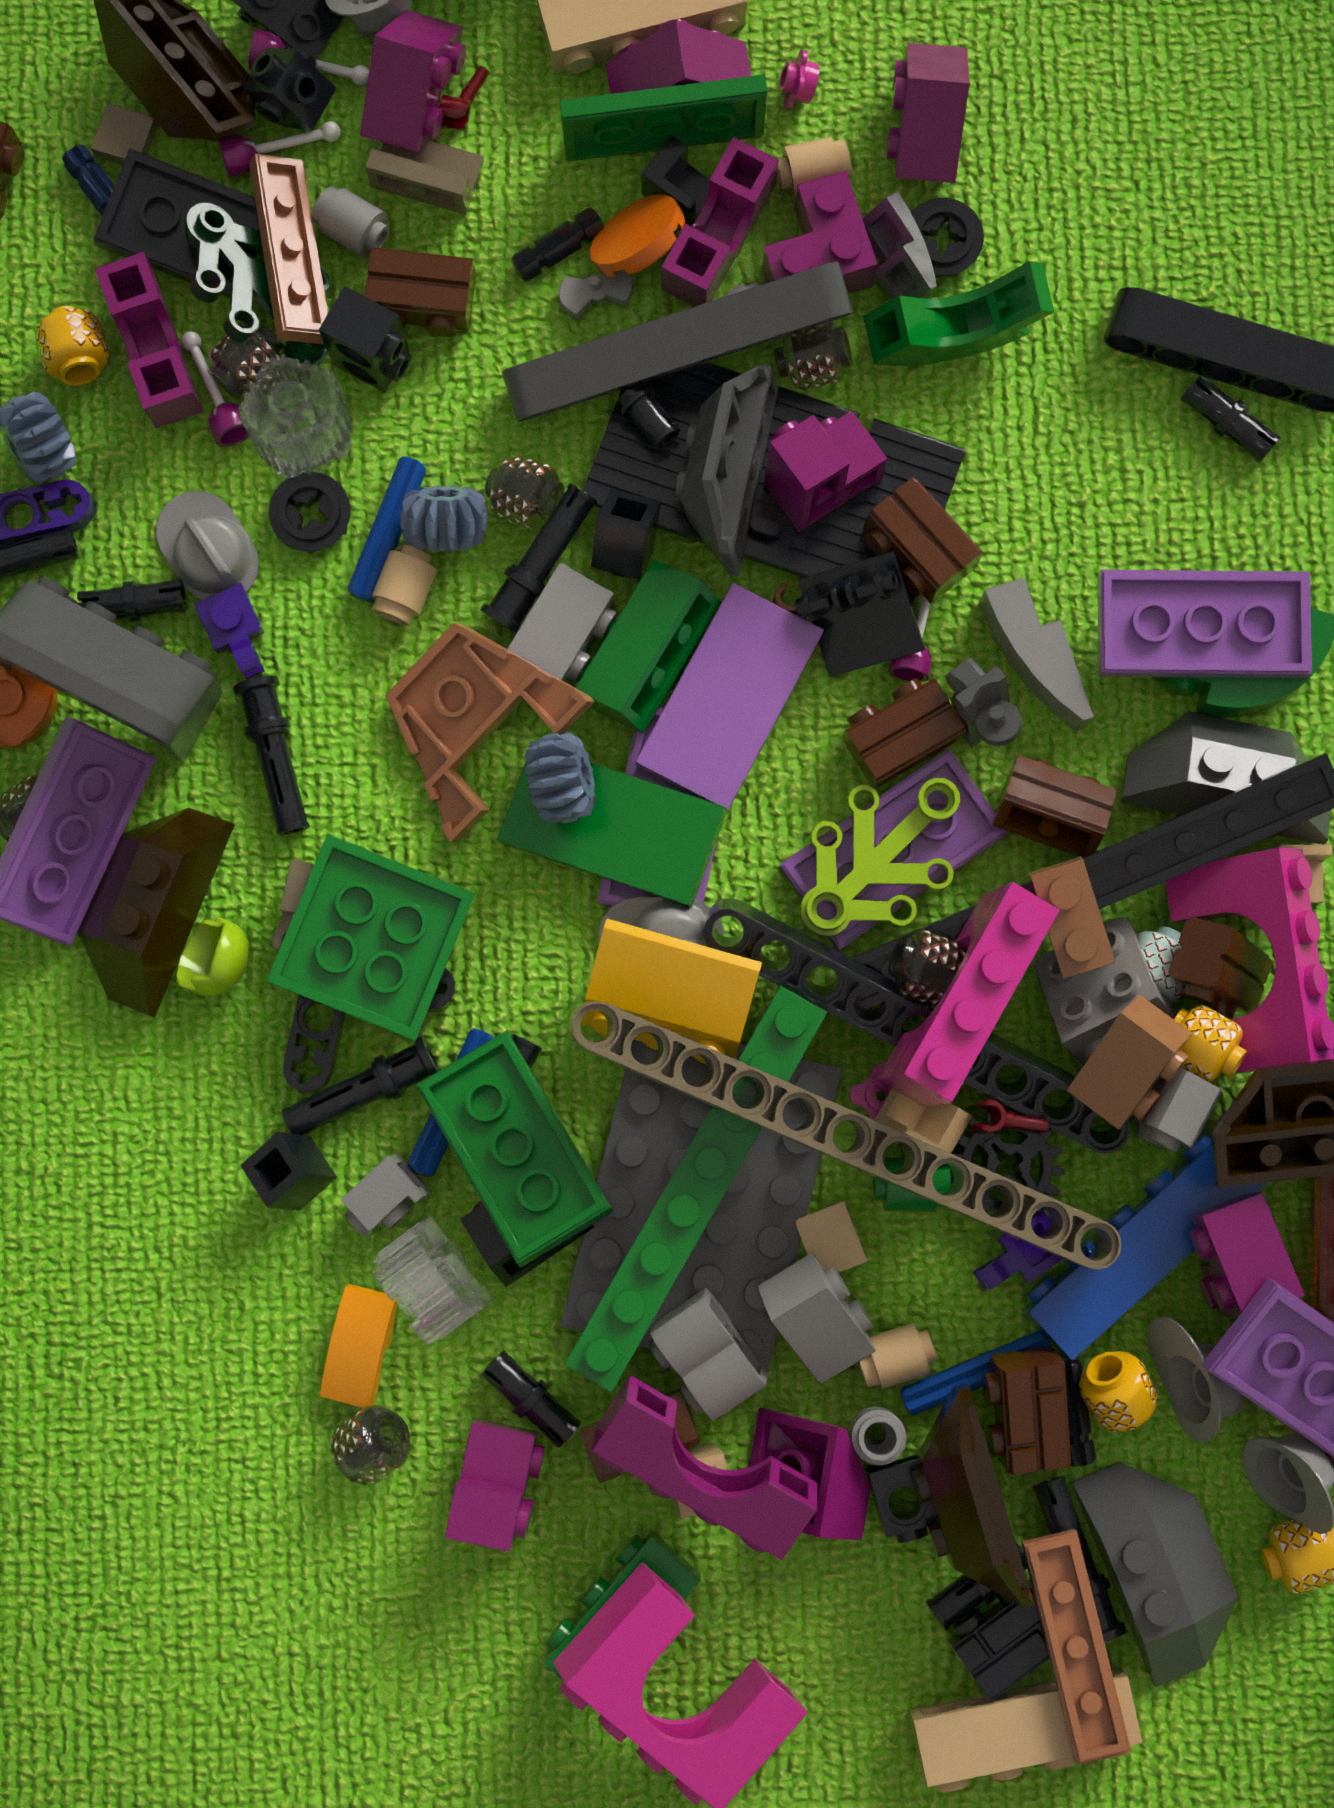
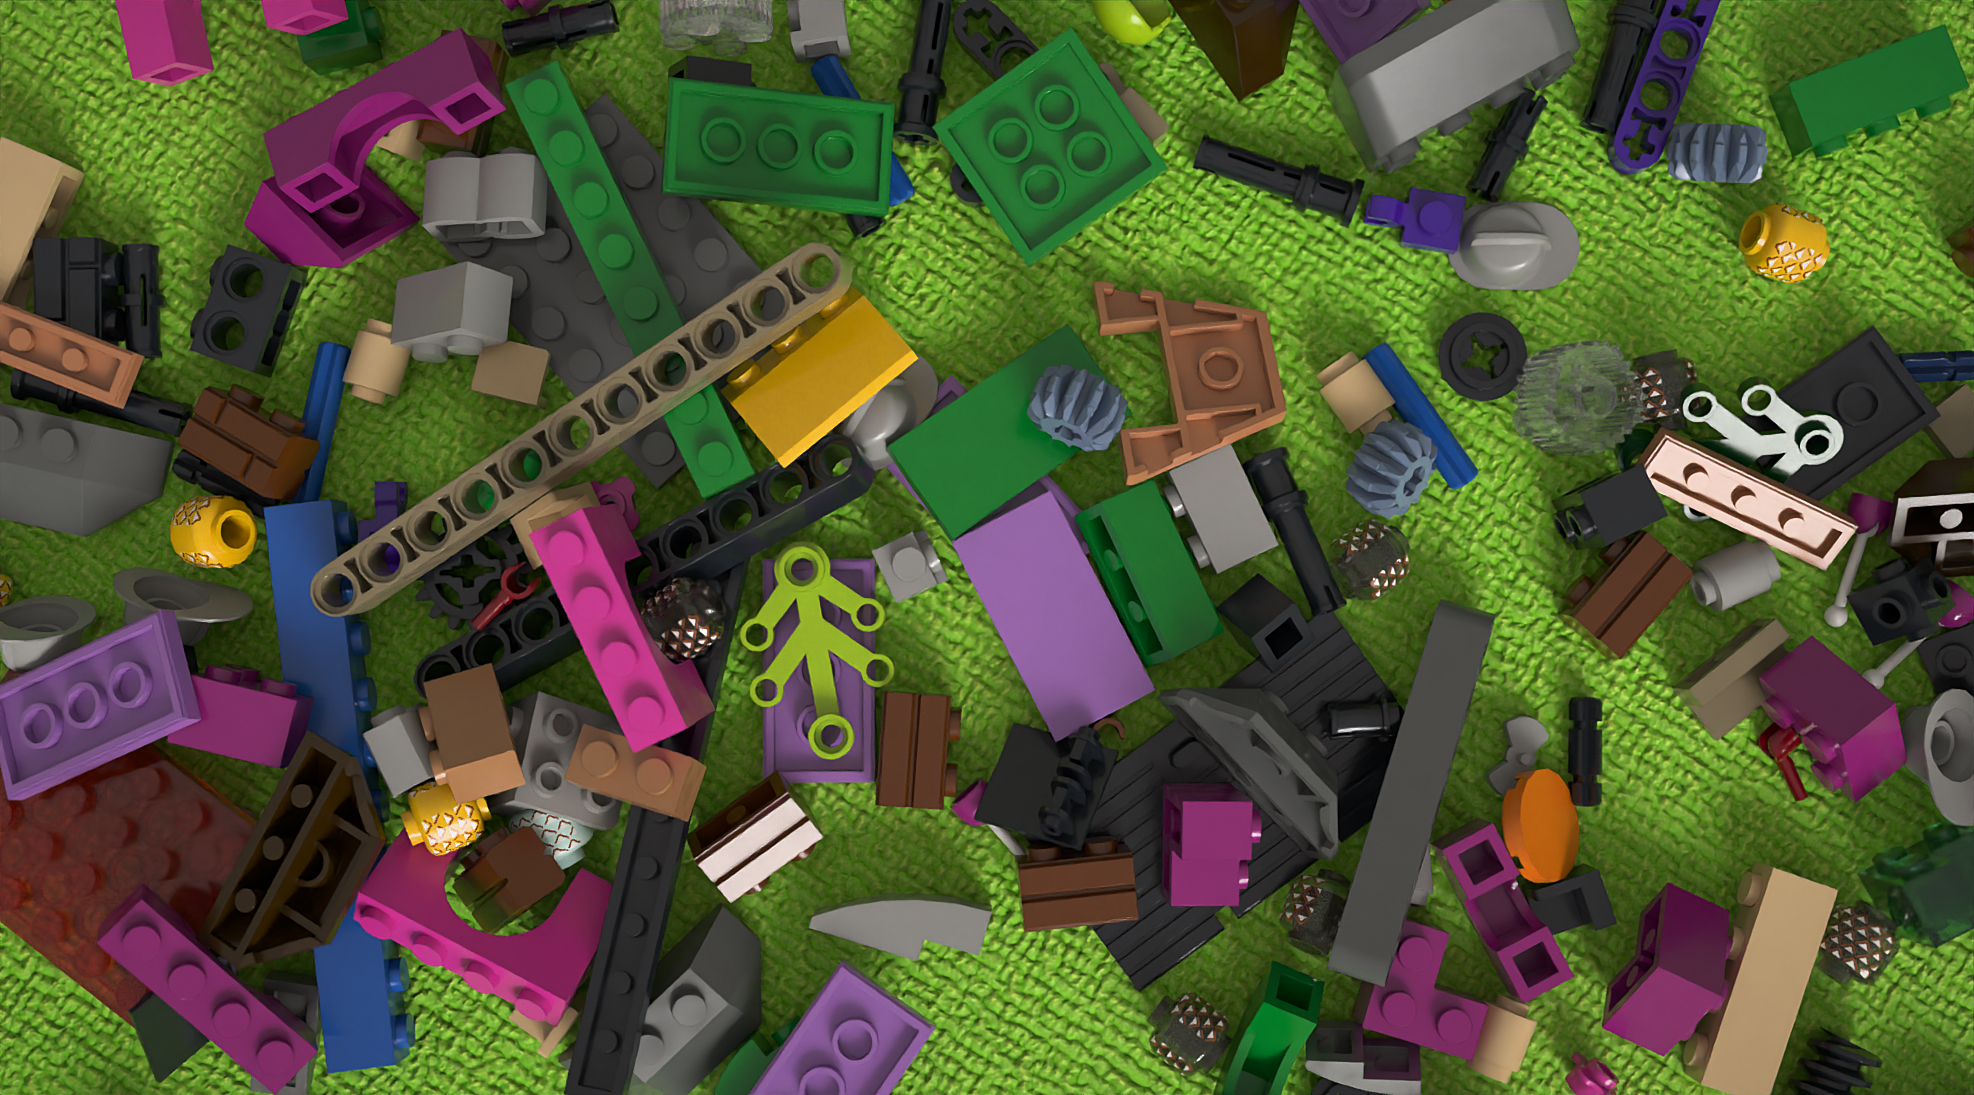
camera: 125 degrees right, 5 degrees up
magenta arch [95,252,204,428] -> none
hinge [181,331,254,447] -> none
green tile [560,74,767,162] -> none
light grey brick [848,1406,906,1465] -> none
dark brown wedge [912,1384,1035,1608] -> none
dark grey hips [946,657,1022,747] -> none
none -> light grey brick [872,529,948,603]
none -> clear smoke head [1146,991,1233,1077]

